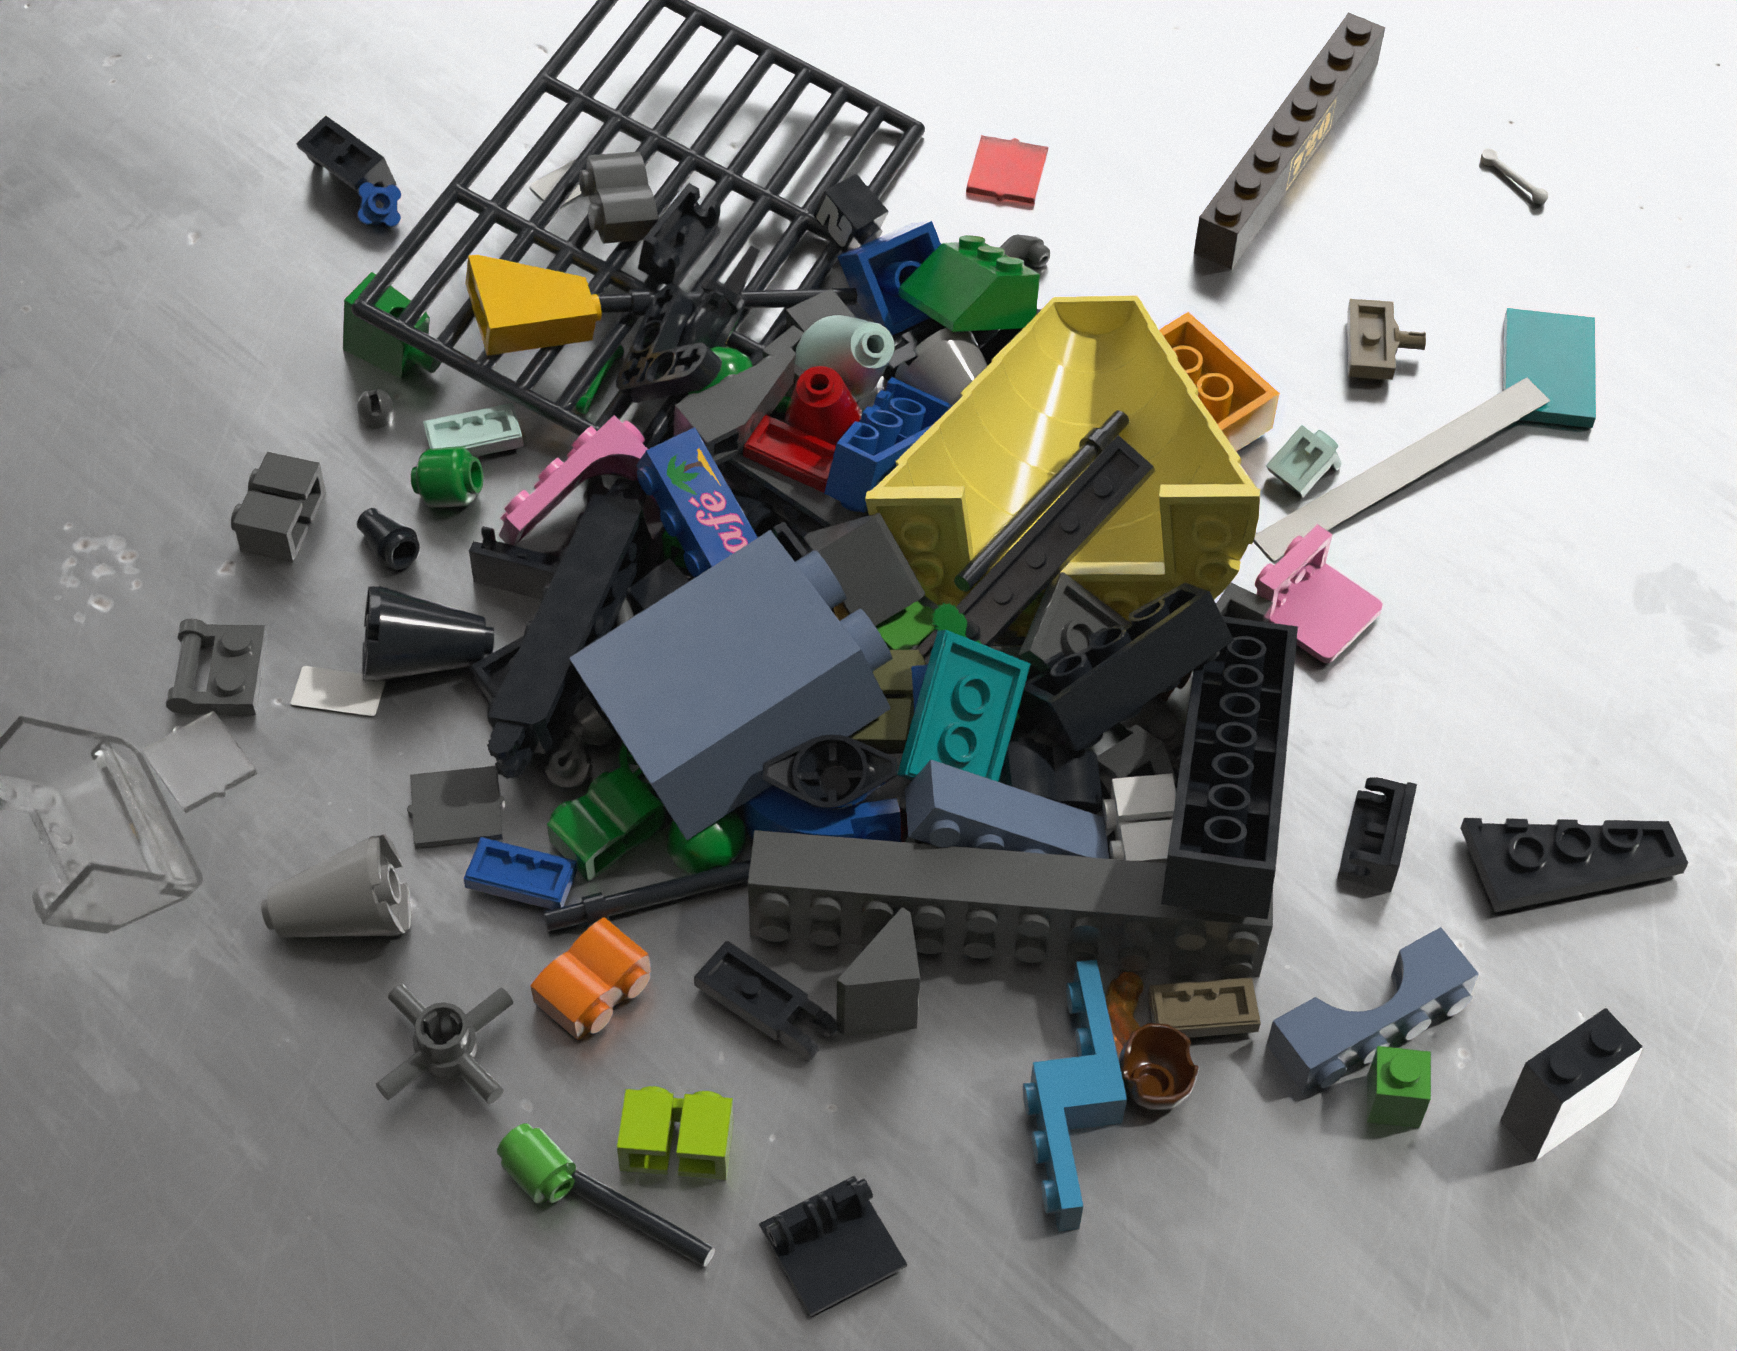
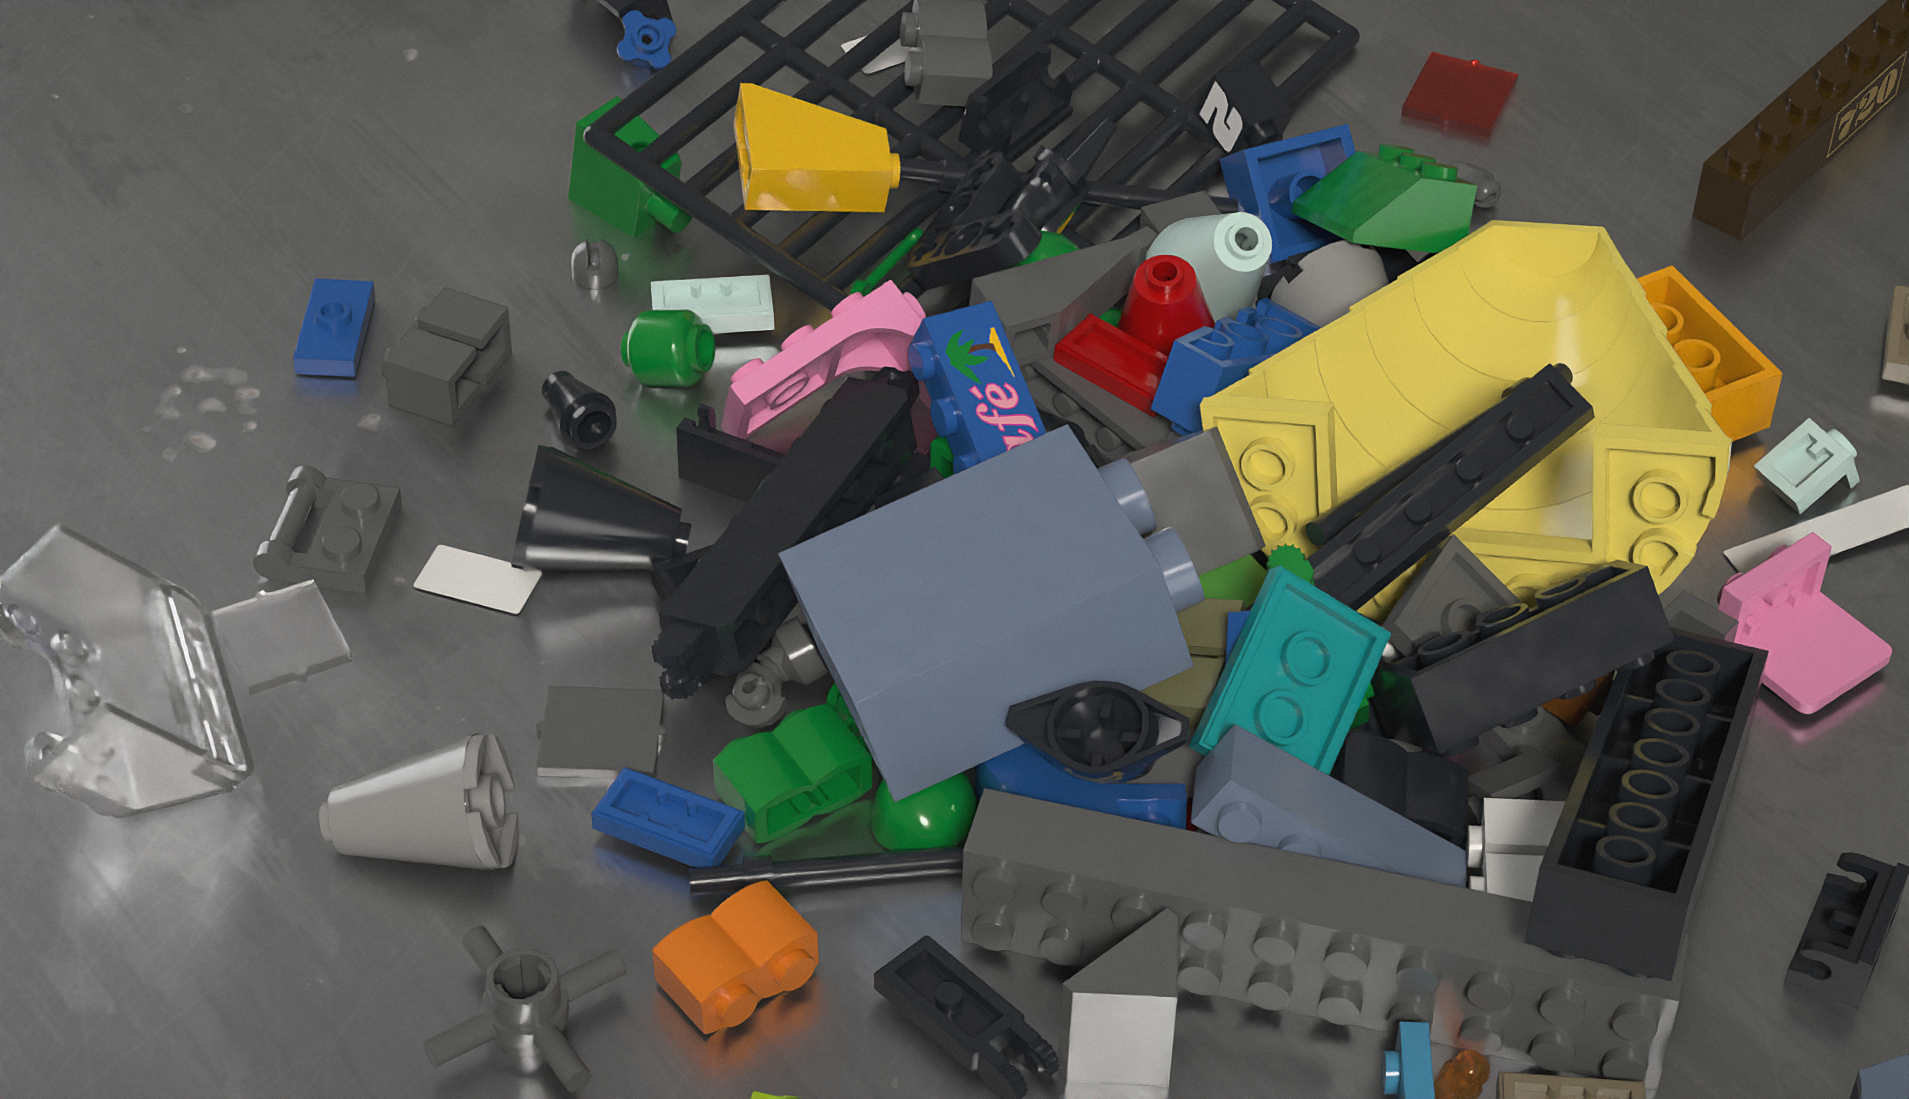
camera: 10 degrees right, 10 degrees down
none -> blue plate [293,278,375,377]

